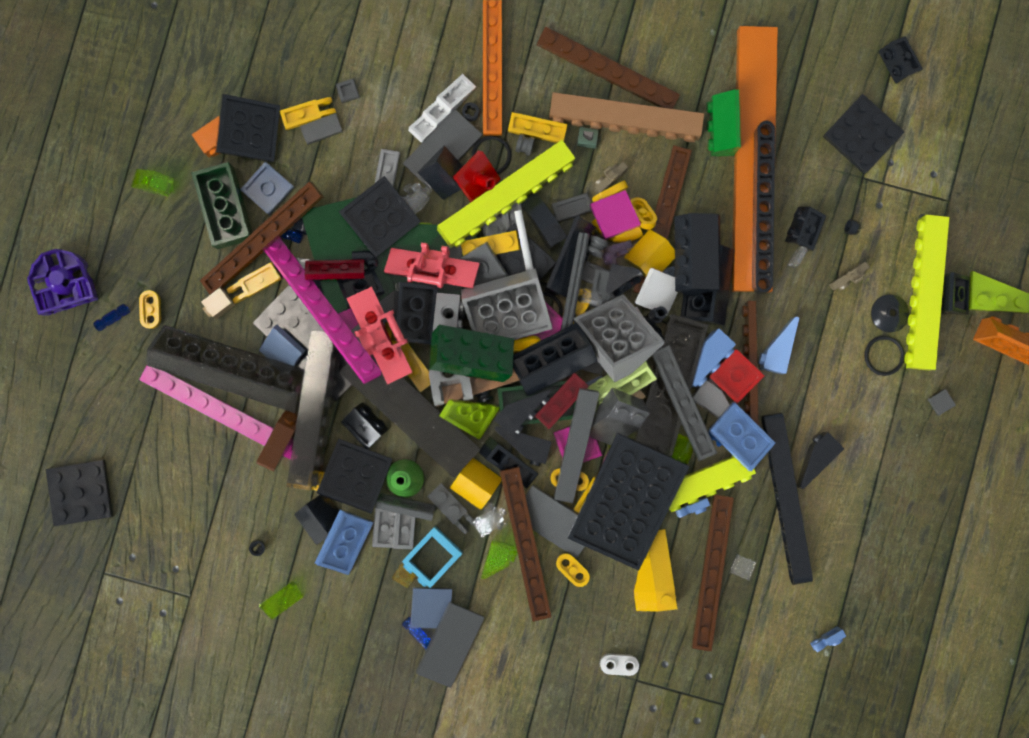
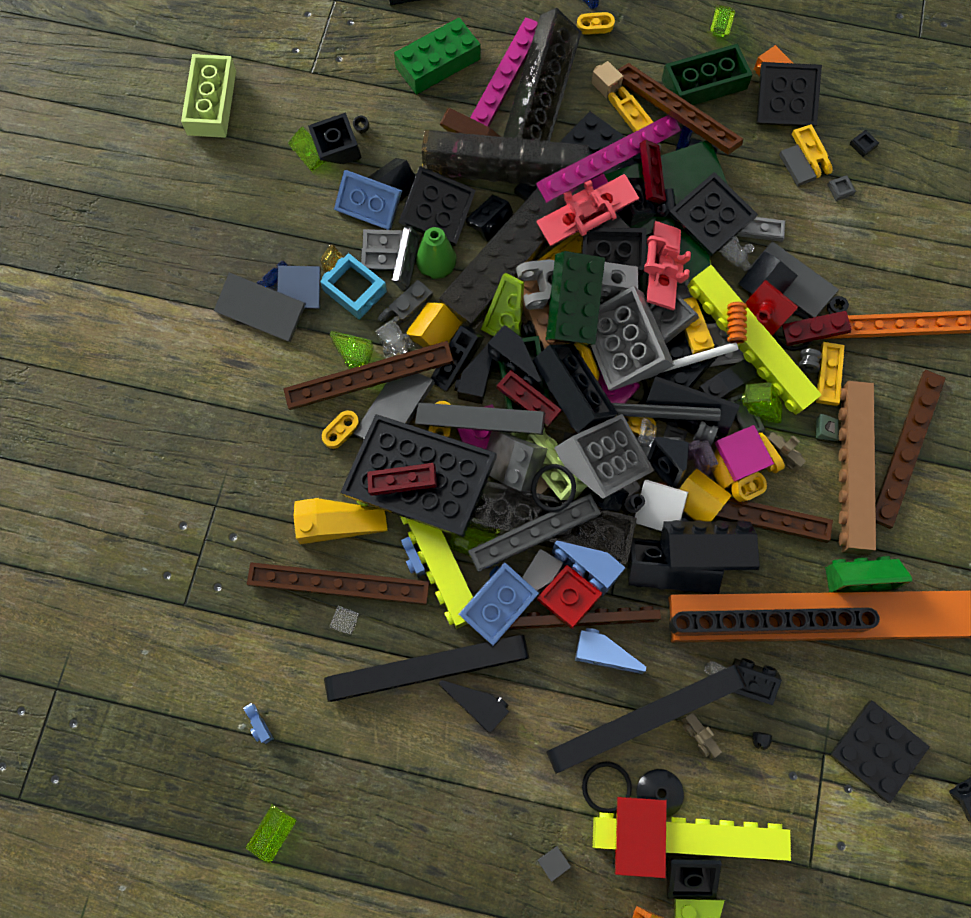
camera: 85 degrees right, 15 degrees down
sand blue tile [240,161,295,216] -> none
sand blue tile [259,324,306,376] -> none
white slope [408,74,476,143] -> none
white plate [600,653,639,676] -> none
none -> yellowish green brick [181,54,236,138]
none -> clear neon green slope [245,804,296,863]
none -> black slope [308,112,362,165]
none -> dark red plate [367,463,437,496]
none -> green brick [394,17,481,95]
none -> black tyre [531,464,576,512]
none -> black beam [546,664,747,774]
none -> red tile [615,797,667,878]
none -> orange piece [727,302,747,344]
none -> clear neon green slope [742,382,783,423]
none -> dark red plate [782,311,851,346]
none -> black tile [850,130,879,157]

